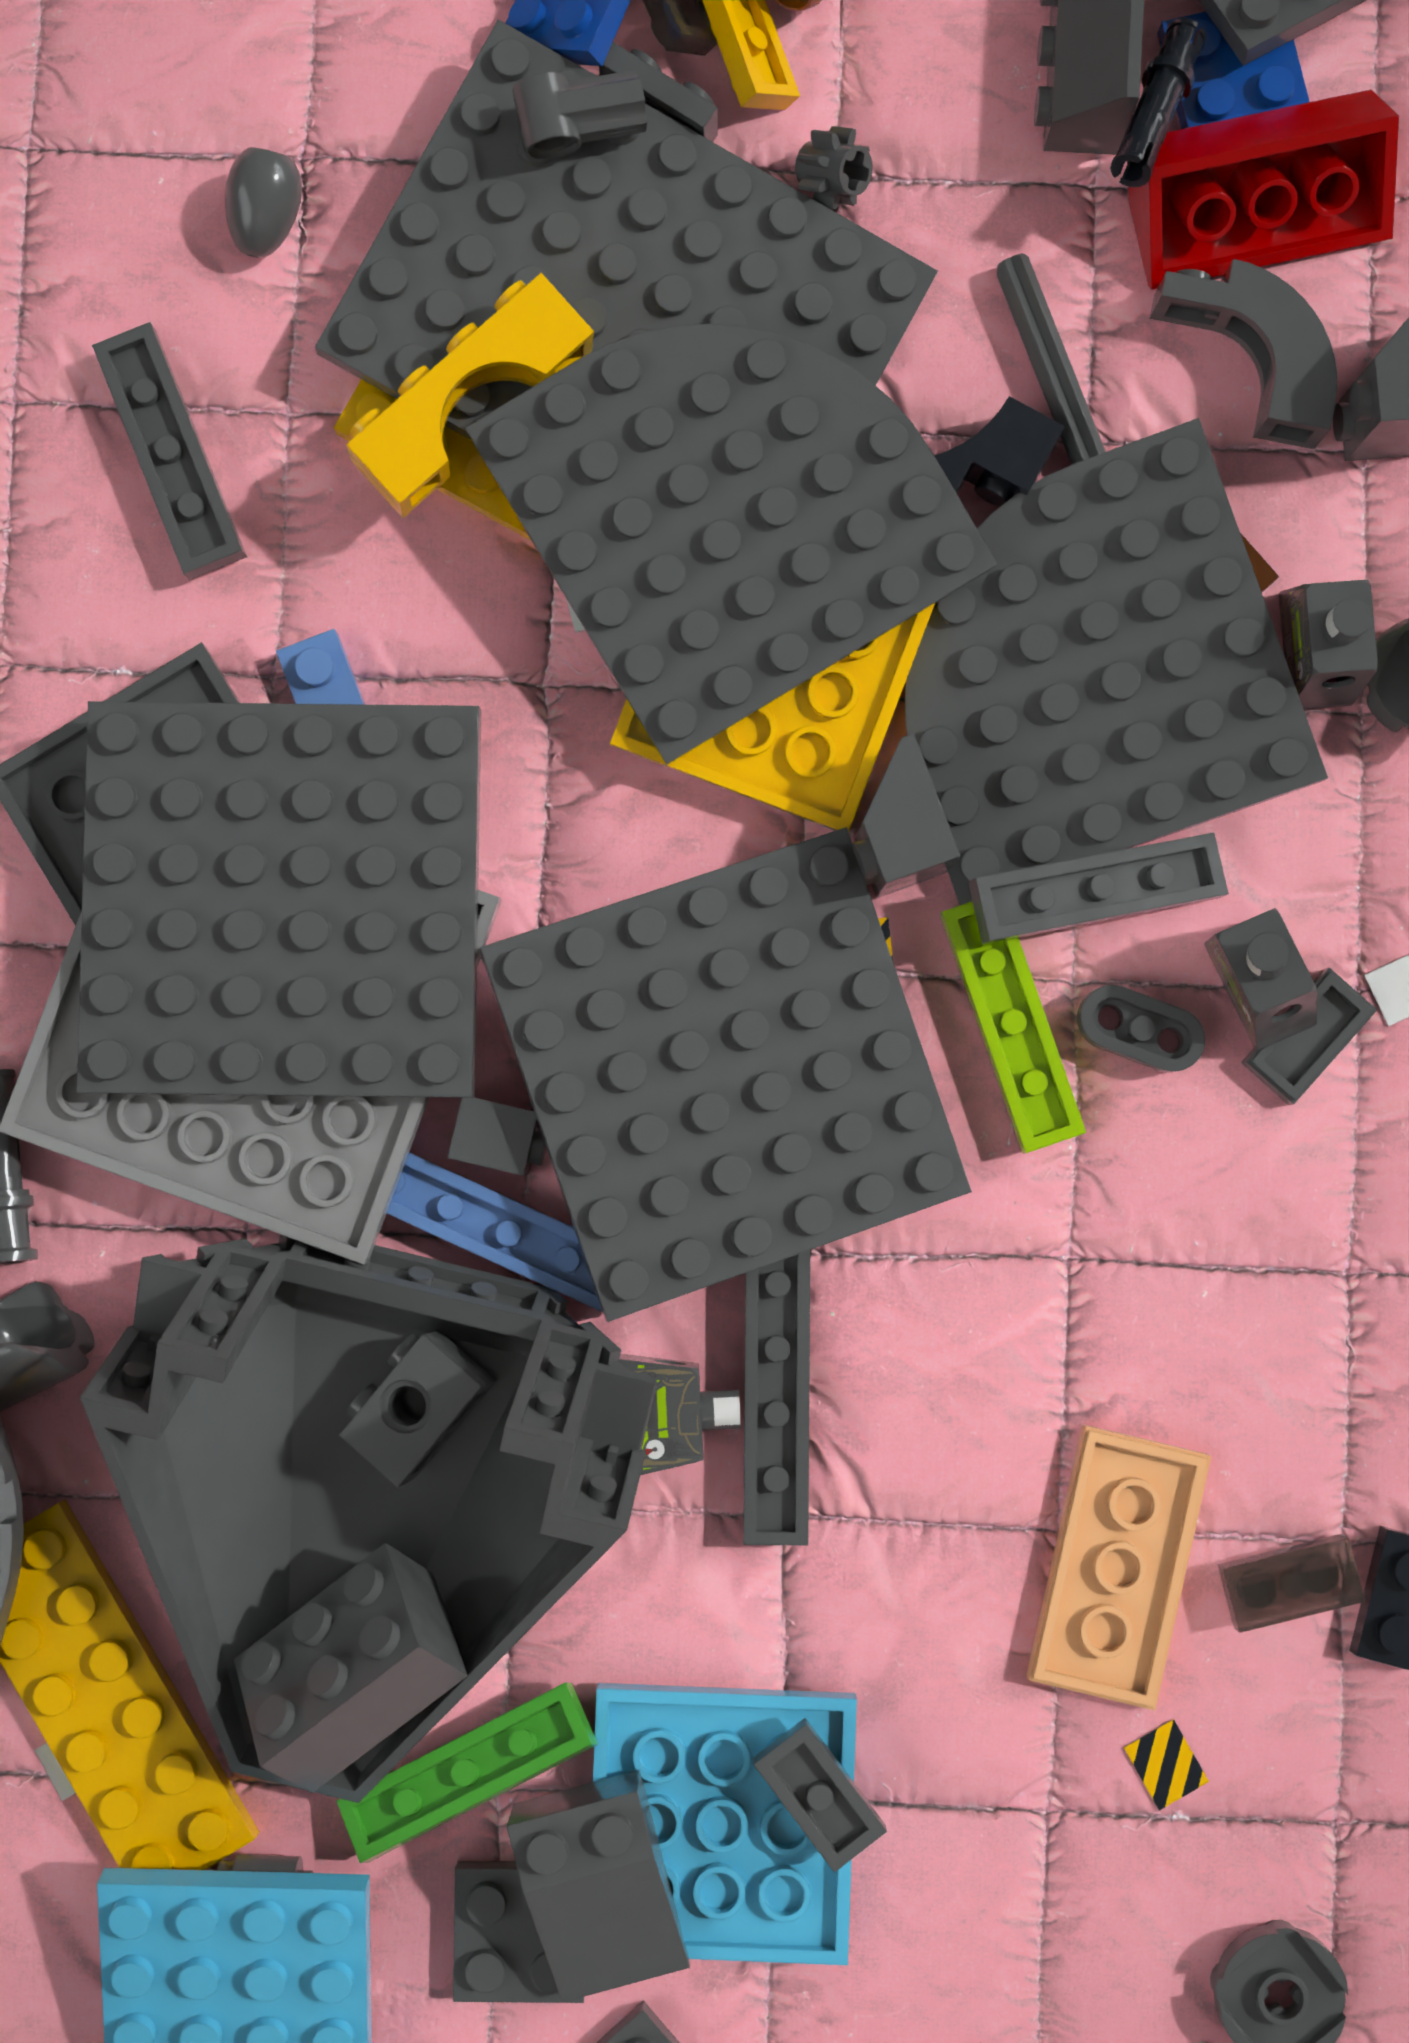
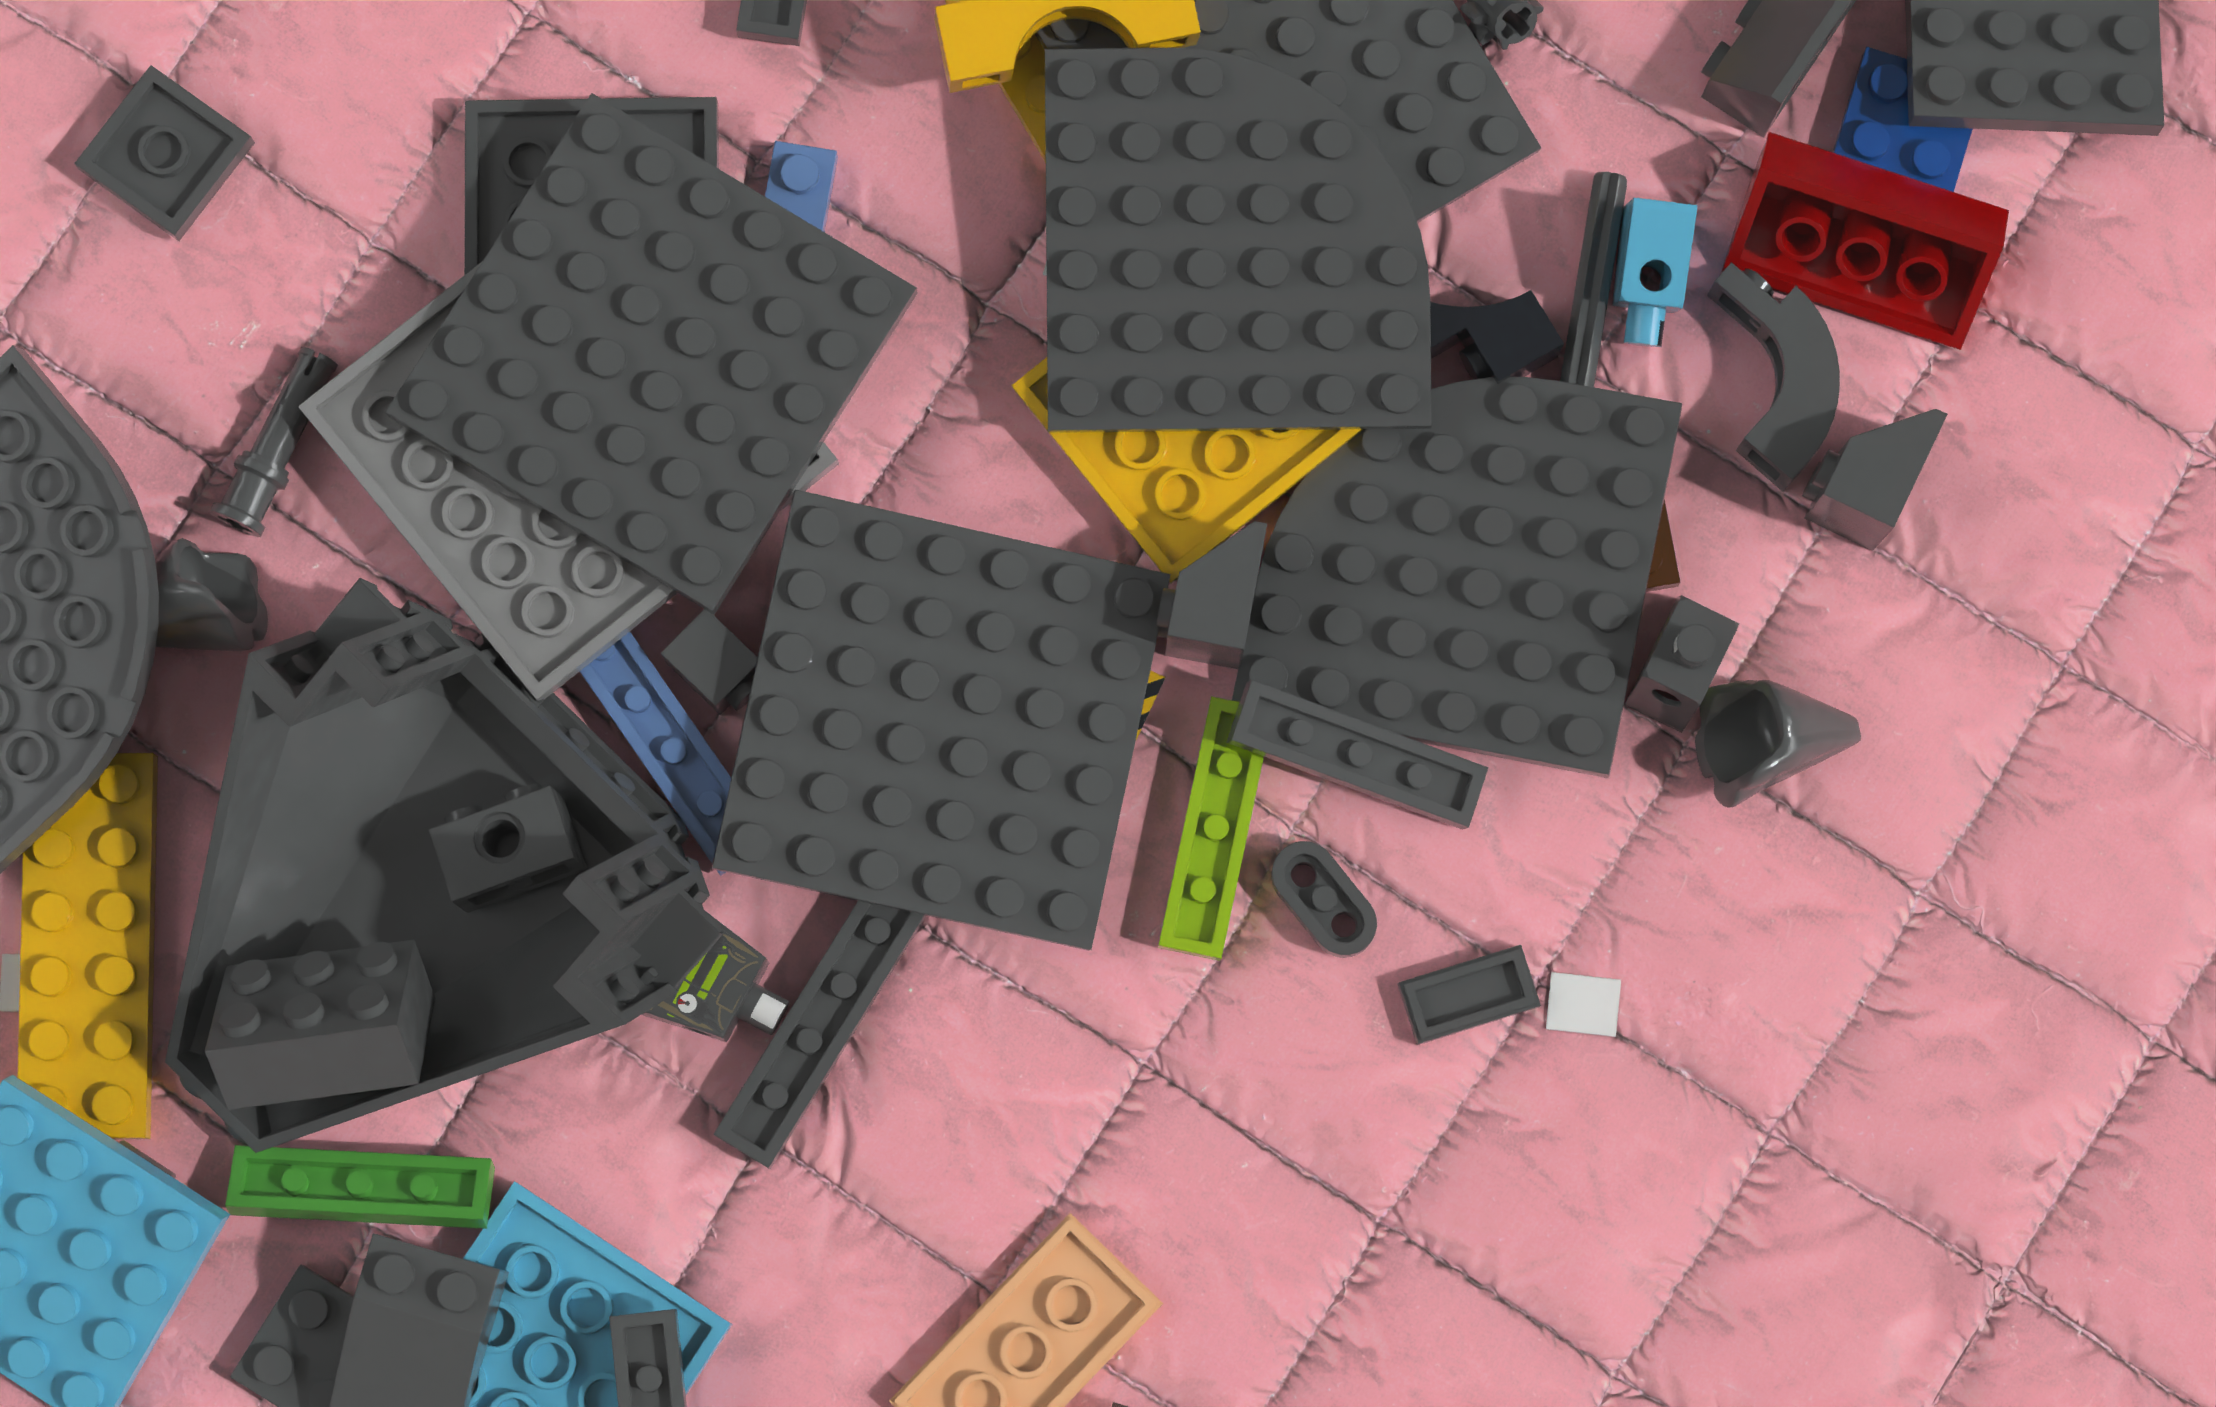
camera: 25 degrees right, 5 degrees down
black pin [1110,18,1207,187] -> none
dark grey torso [1204,908,1317,1052] -> none
none -> medium azure torso [1612,198,1698,347]

